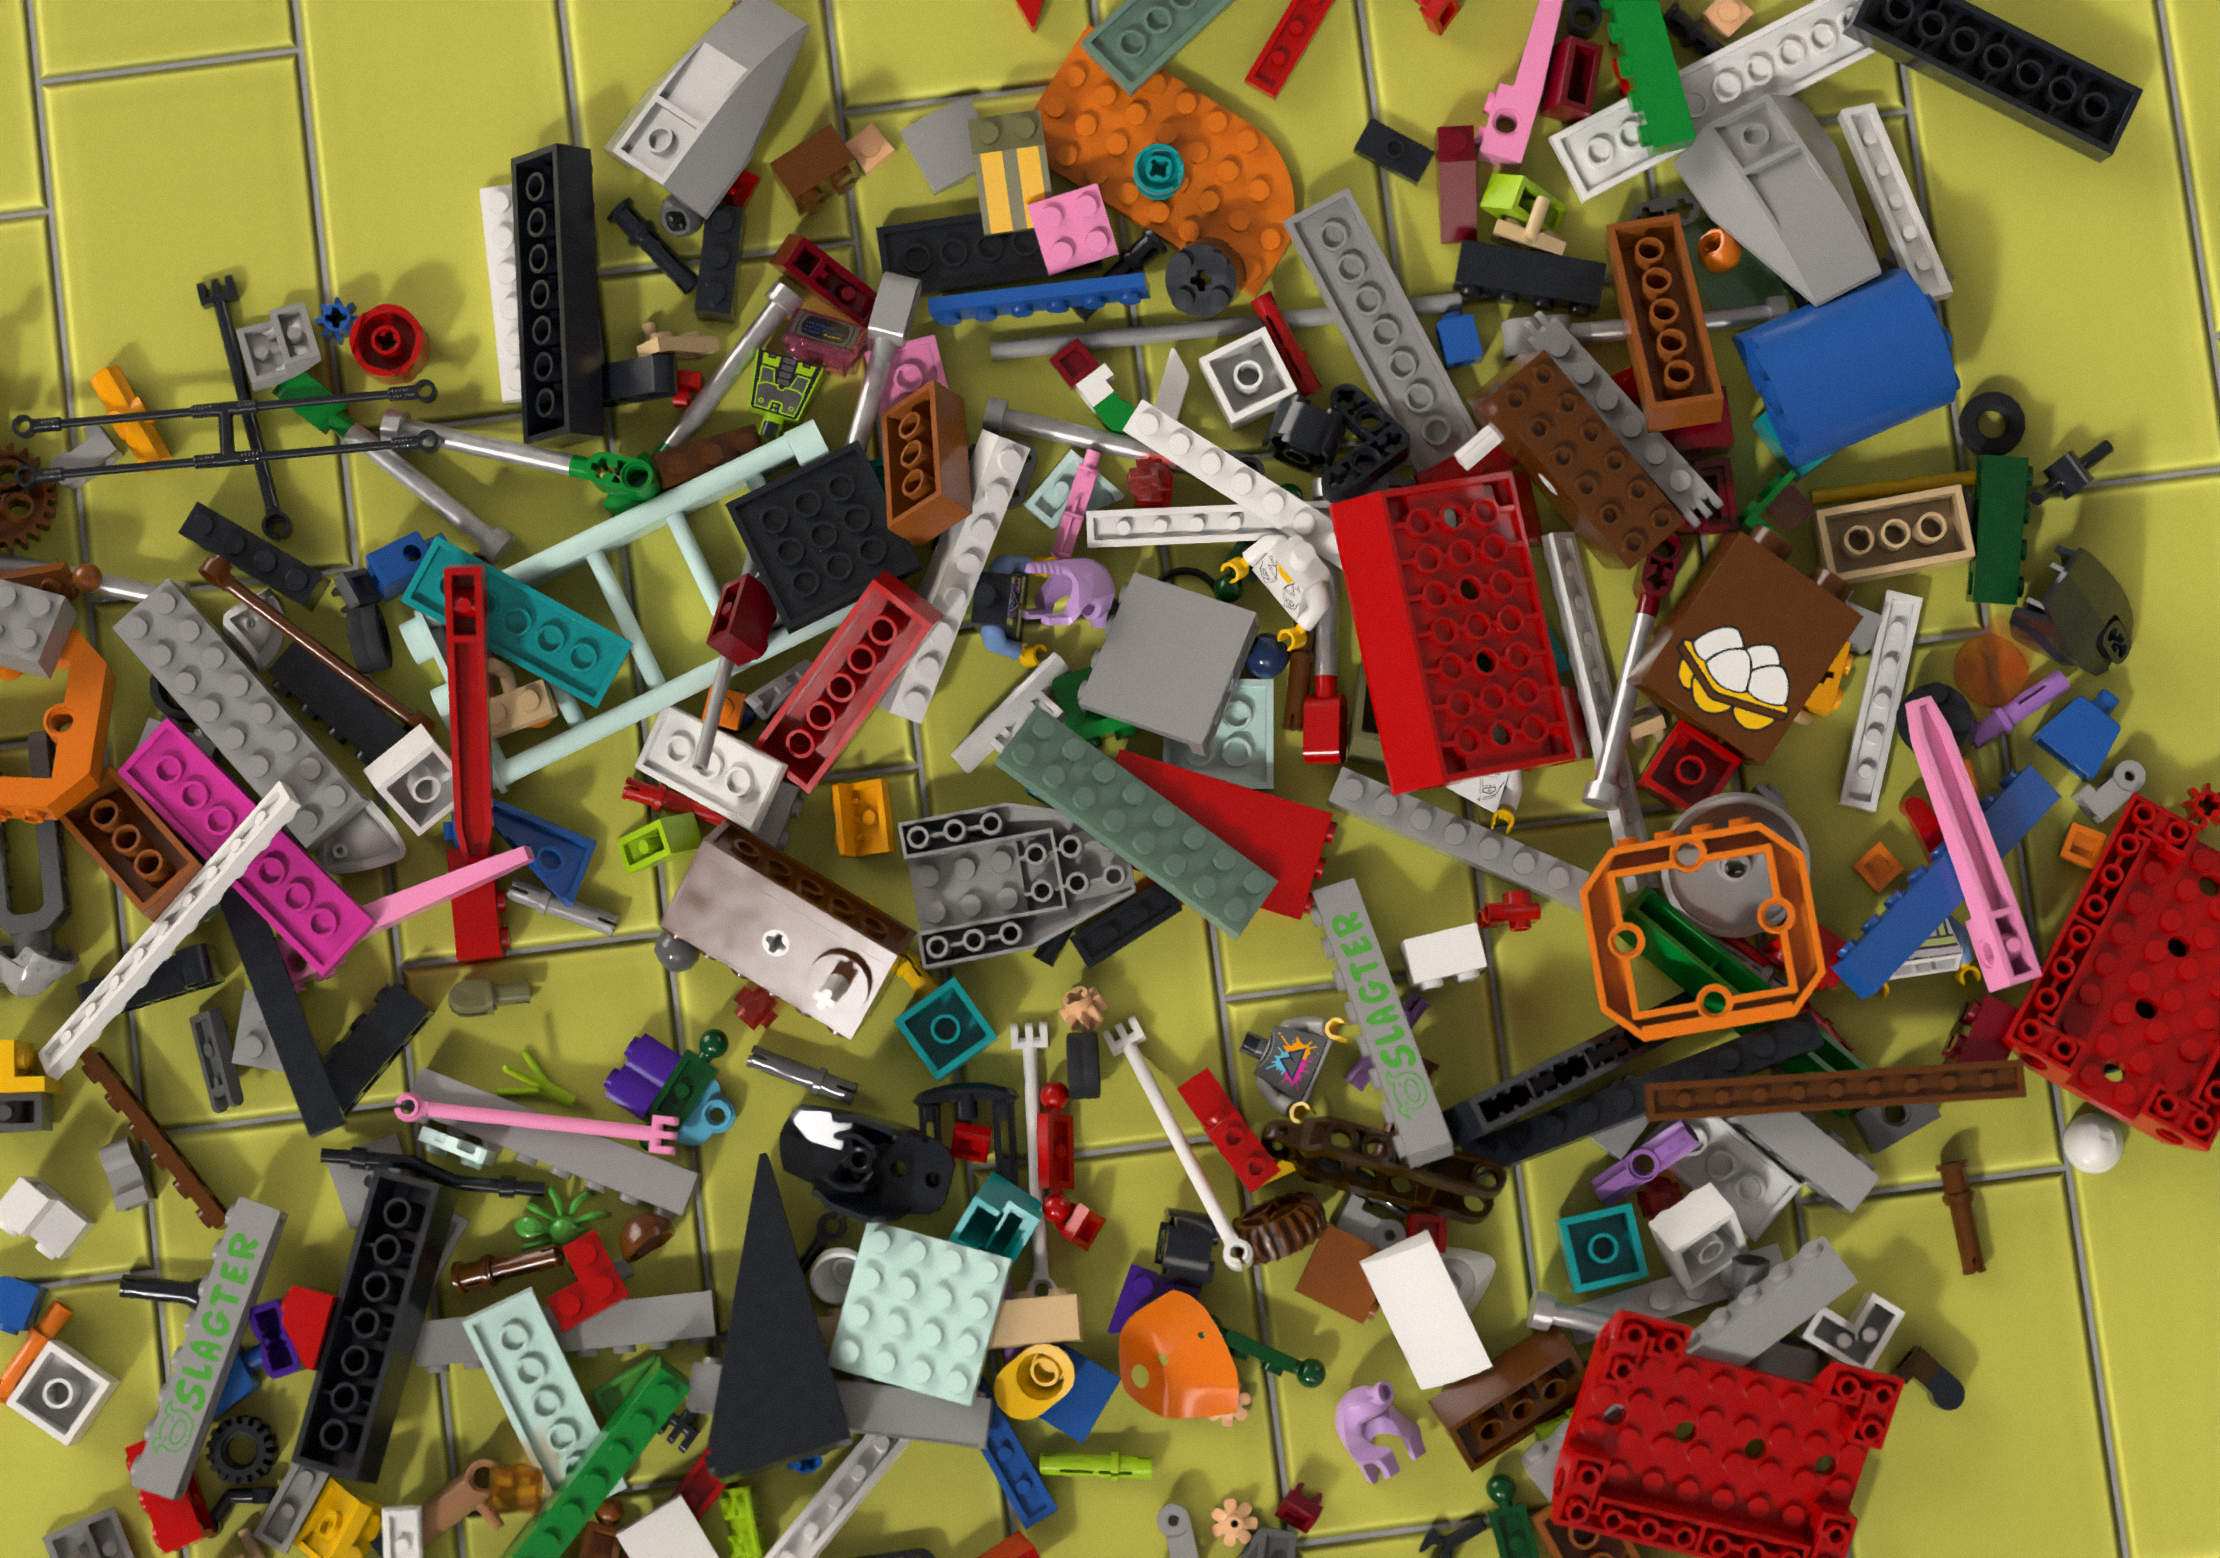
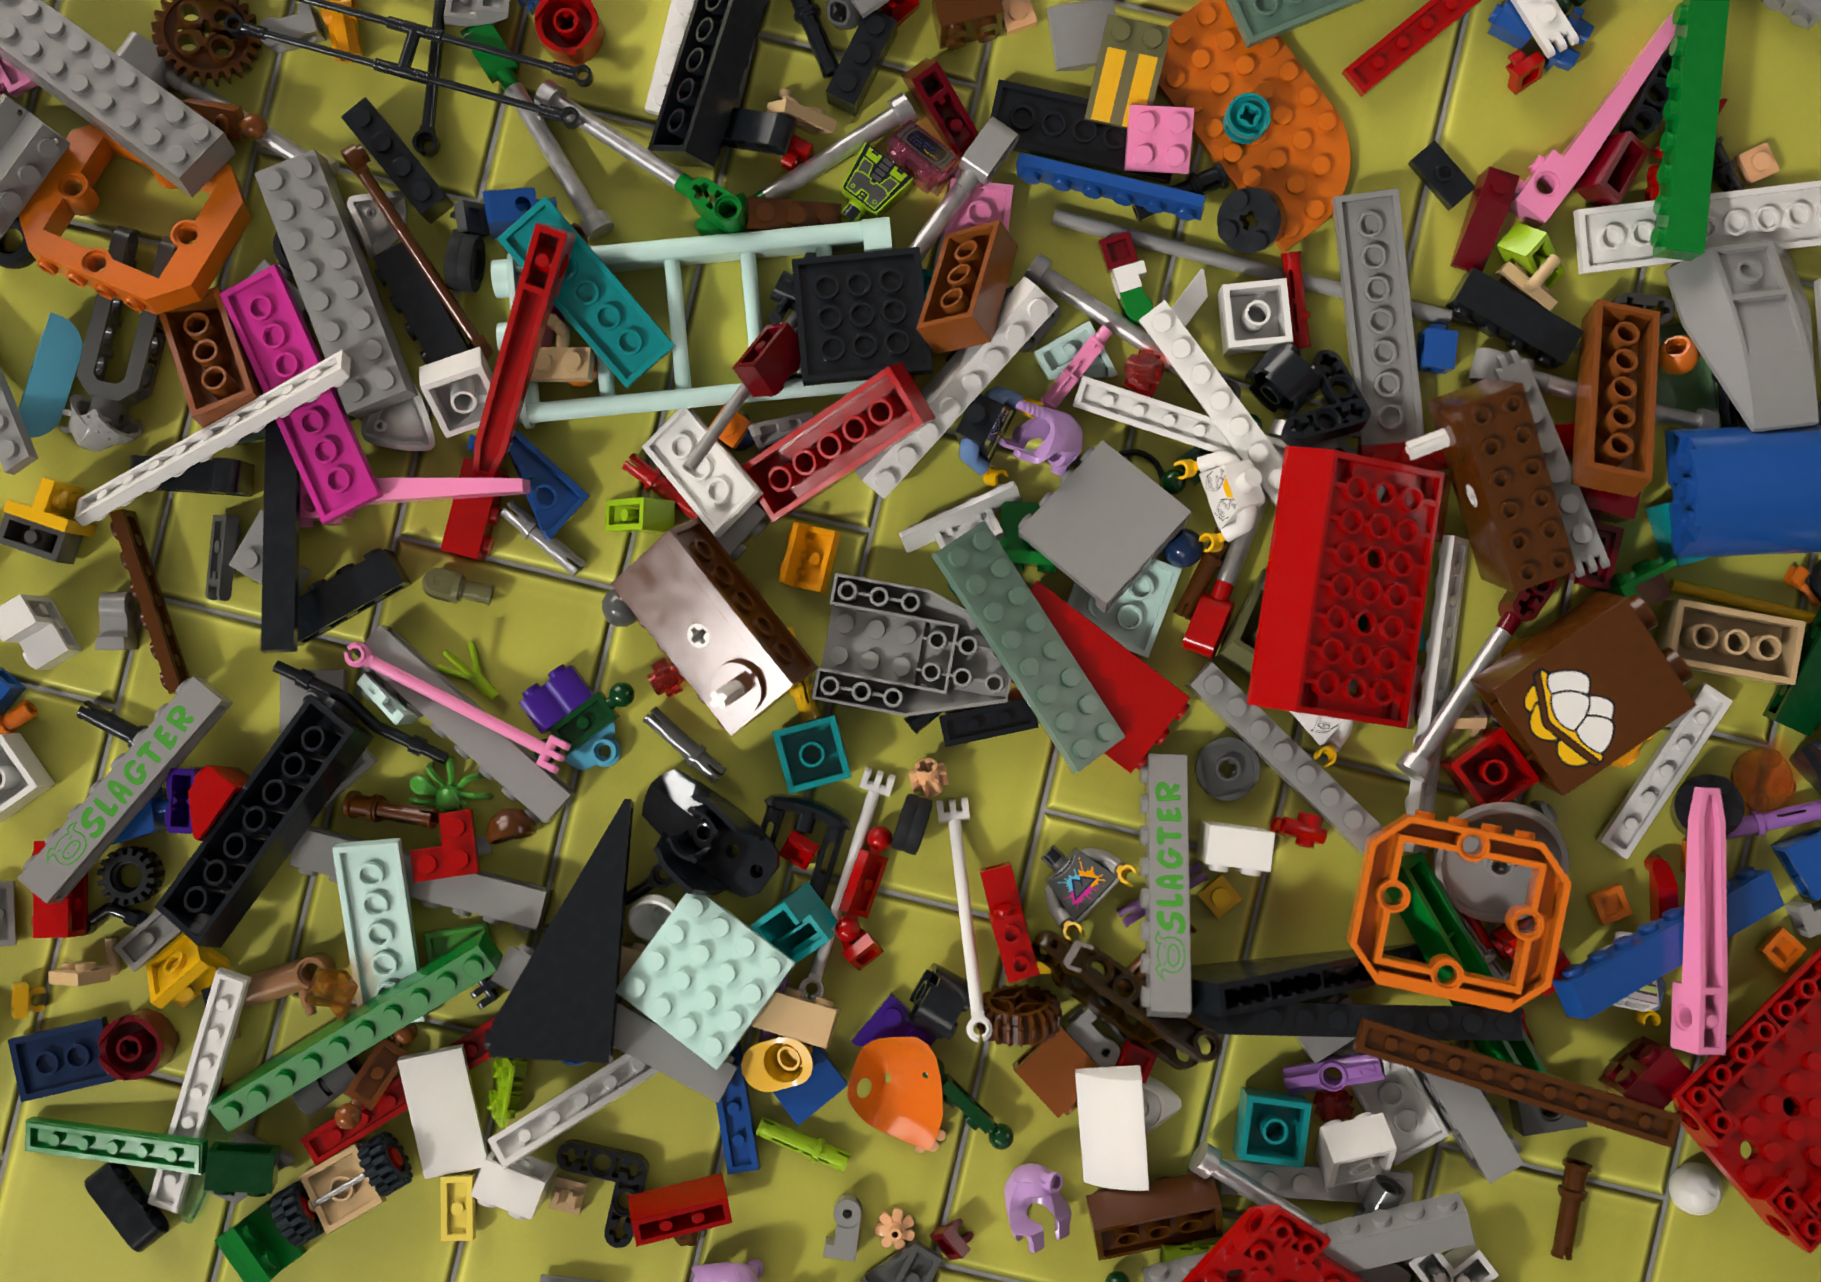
camera: 20 degrees right, 5 degrees up
none -> black piece [769,252,816,324]
none -> dark grey plate [1195,737,1260,801]
none -> yellow plate [1196,873,1242,919]
none -> orange hand [1784,565,1820,606]

